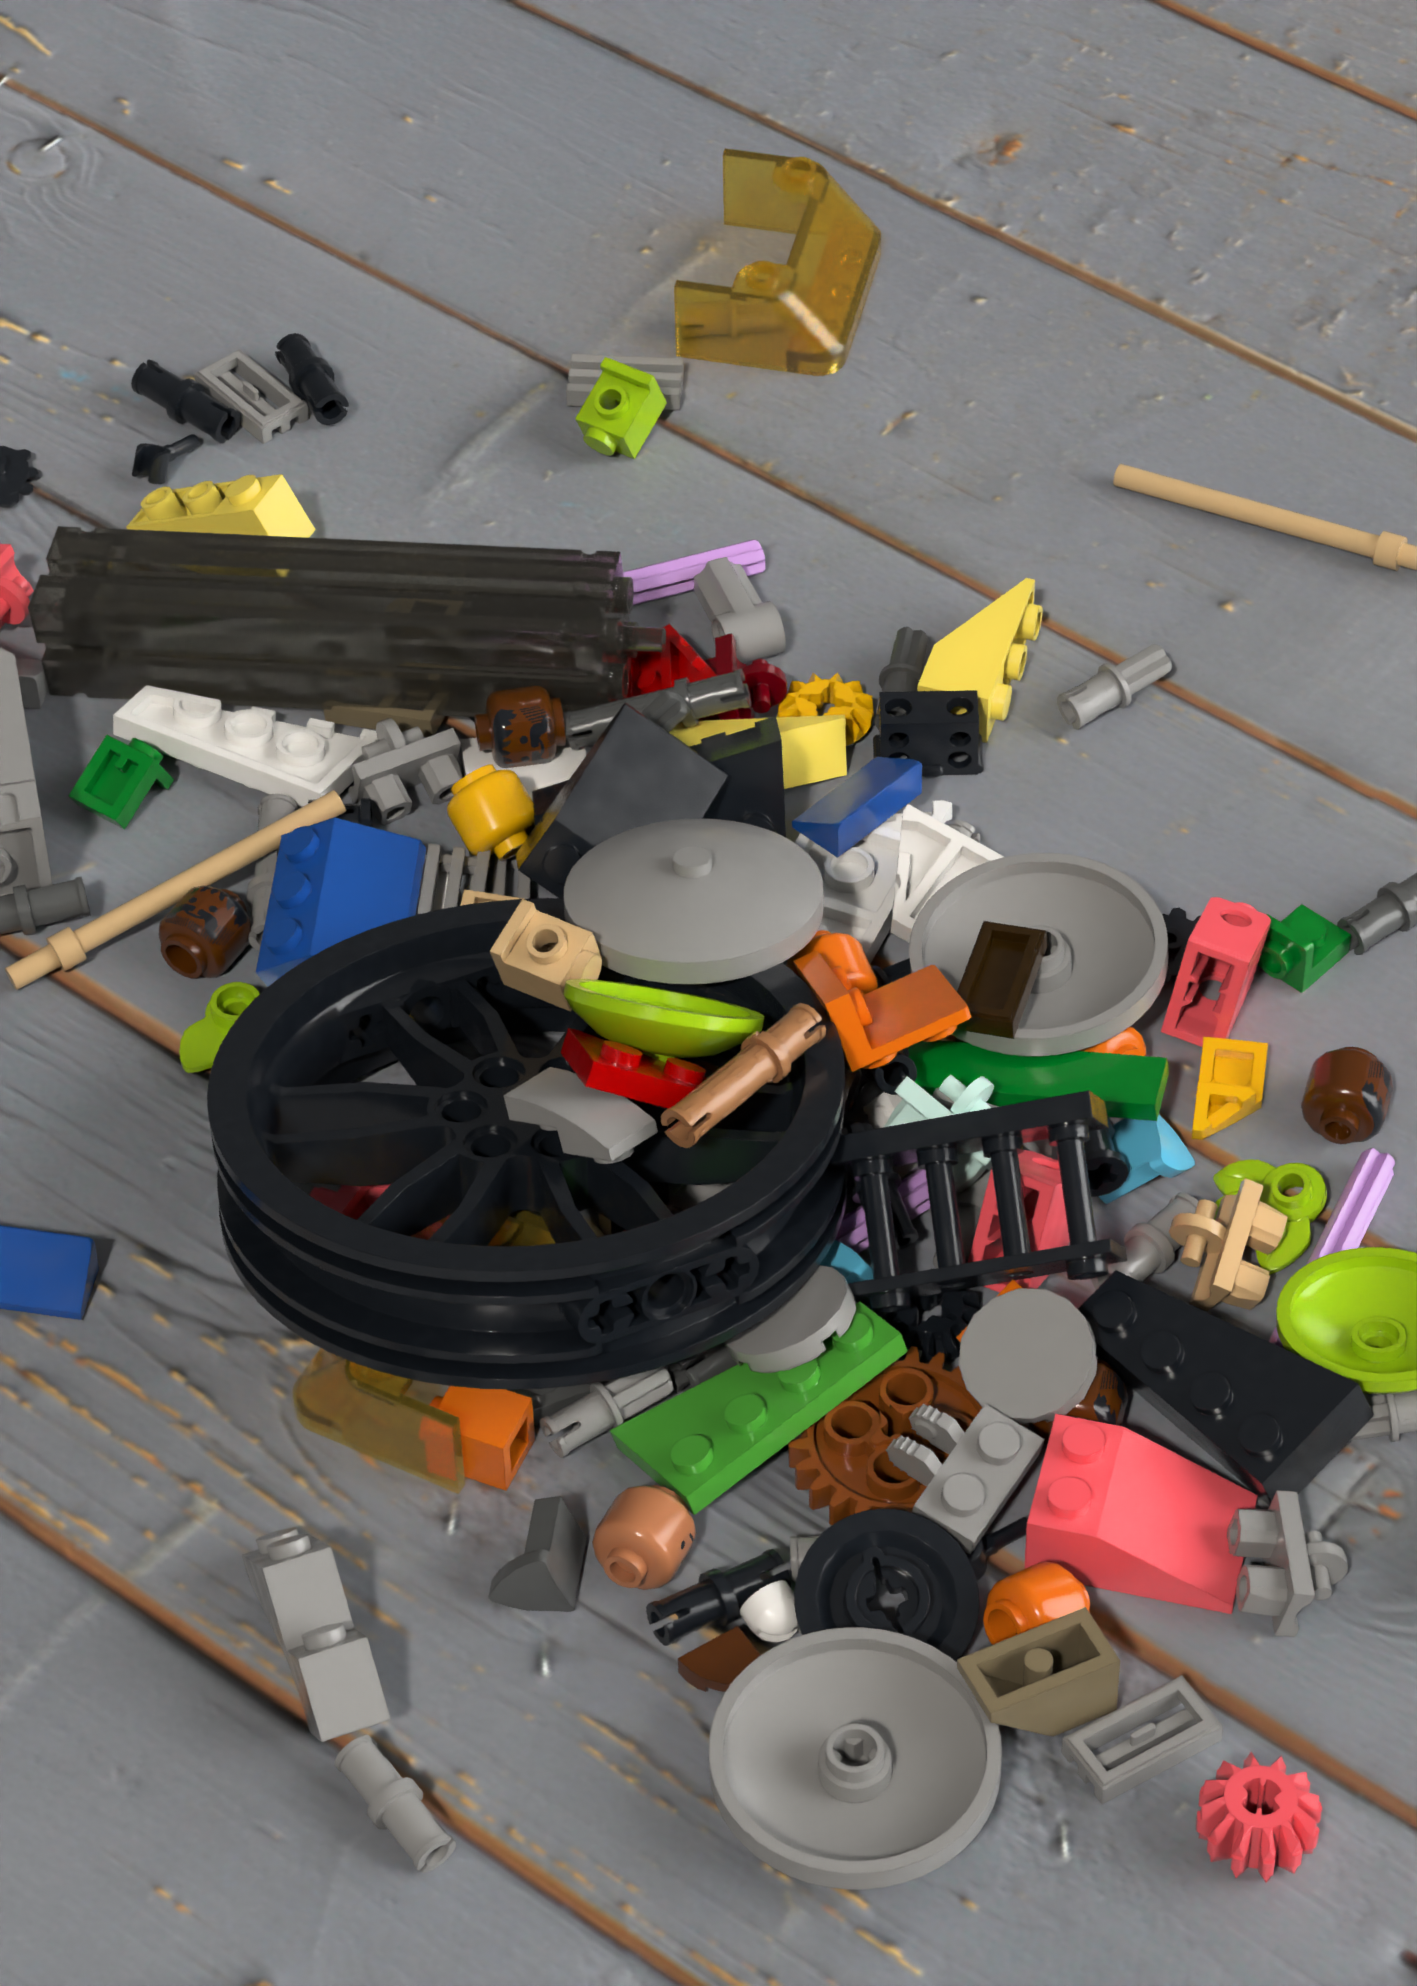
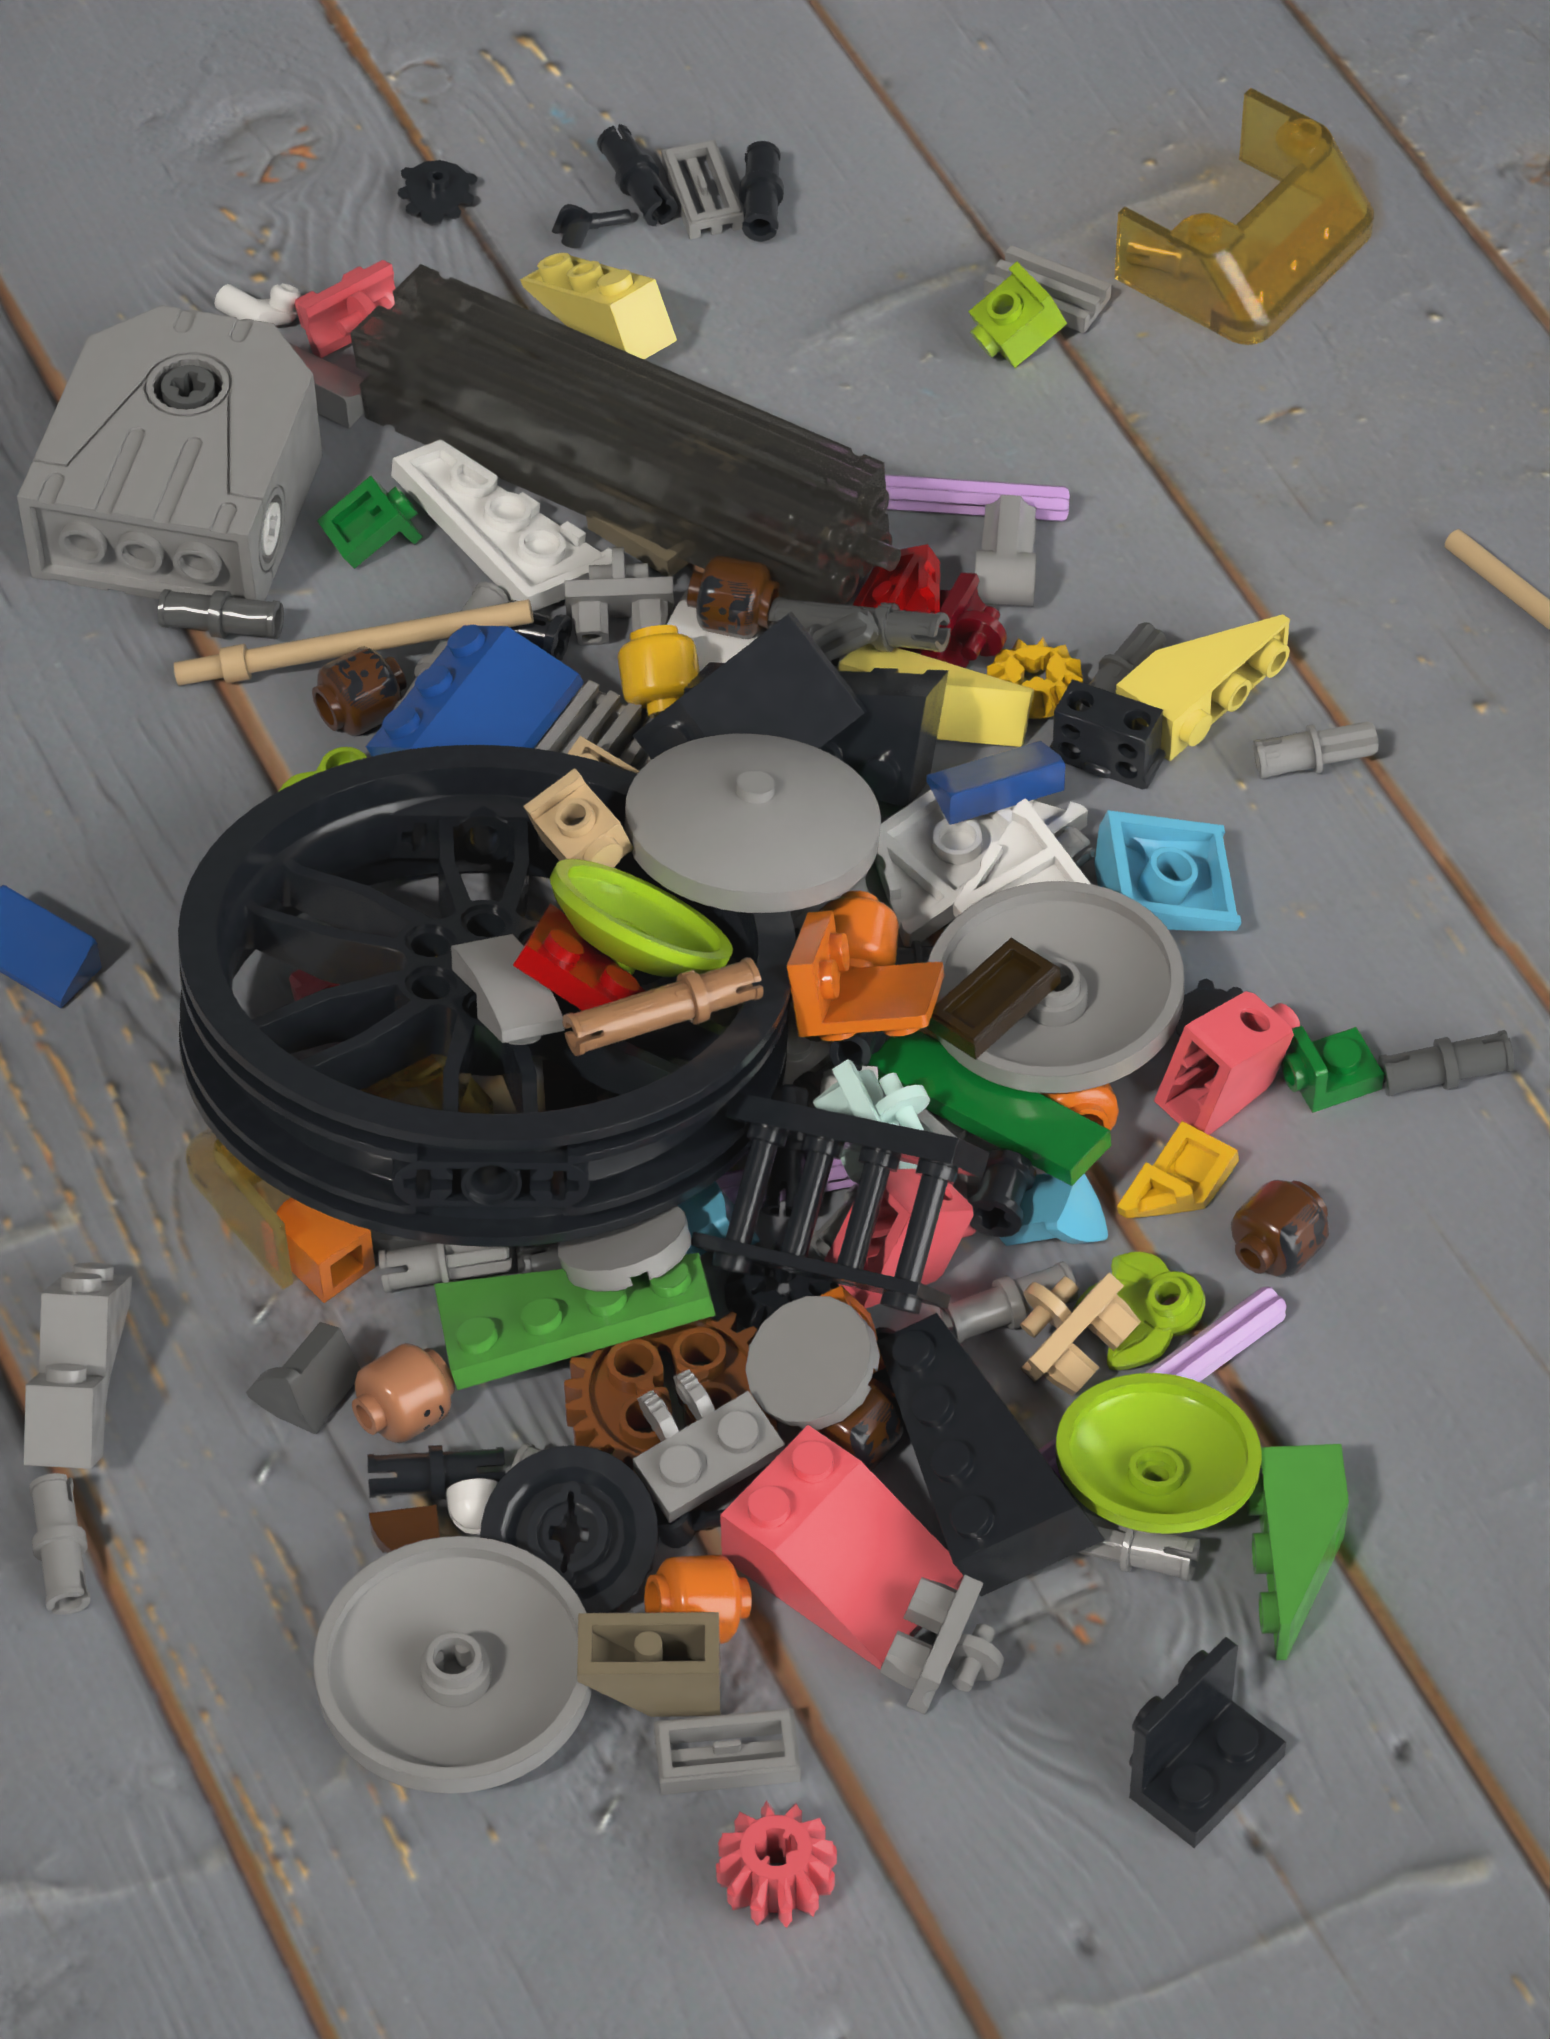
camera: 25 degrees right, 5 degrees up
none -> medium azure slope [1094,810,1241,931]

